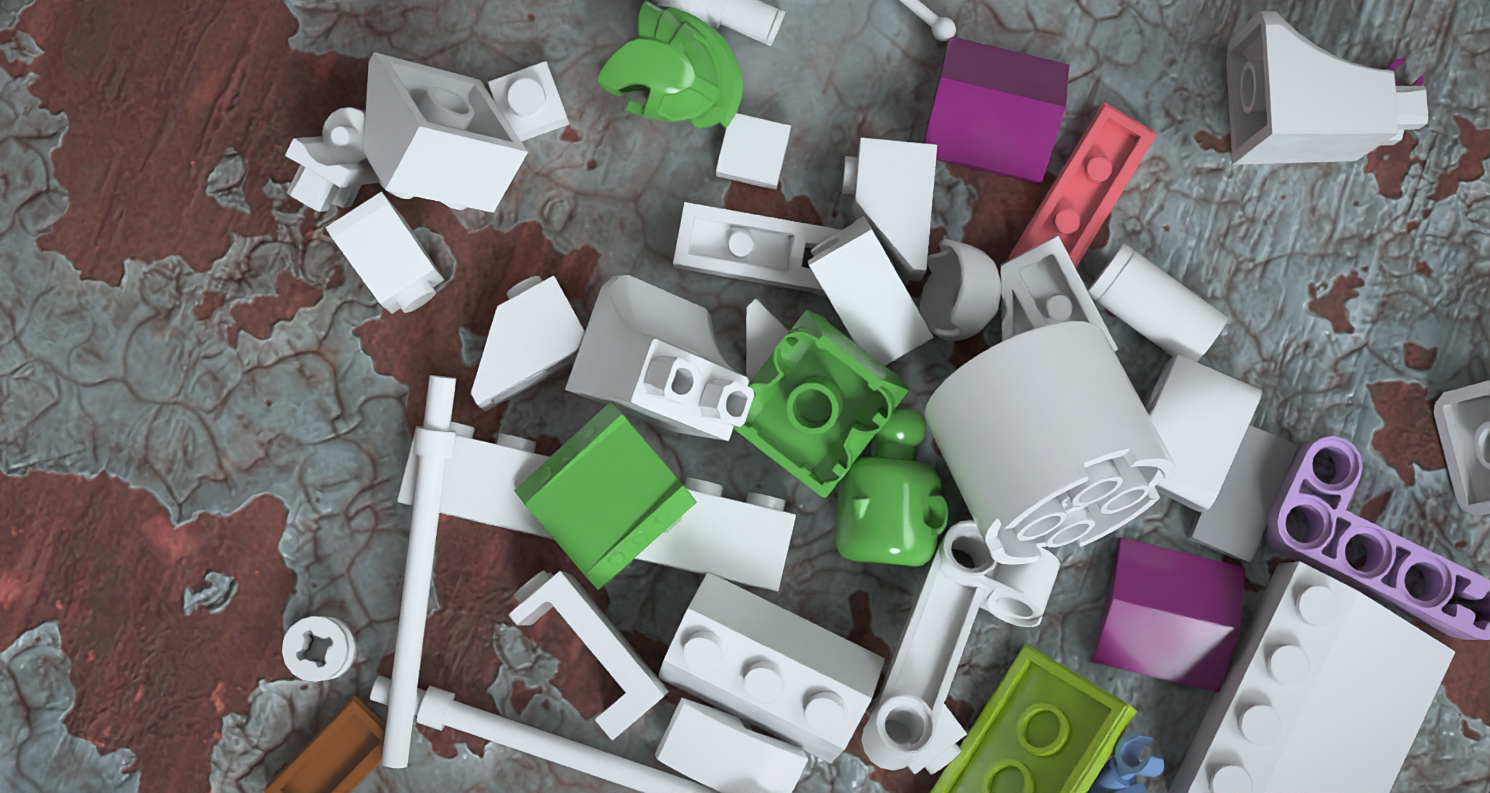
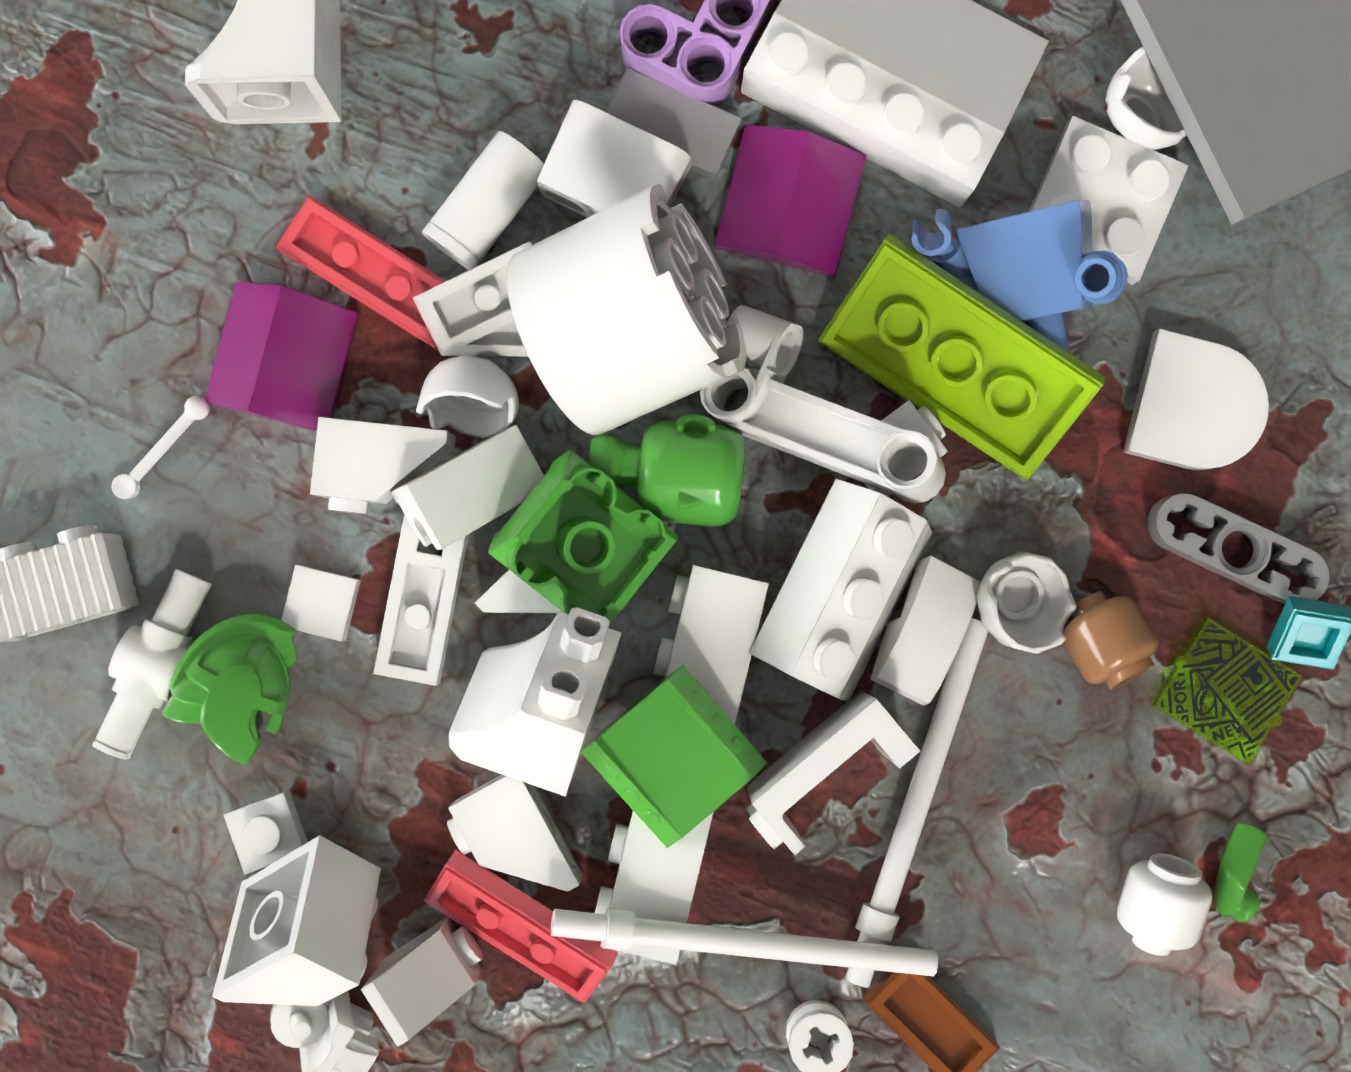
camera: 95 degrees left, 5 degrees up
none -> coral tile [424,849,618,1003]

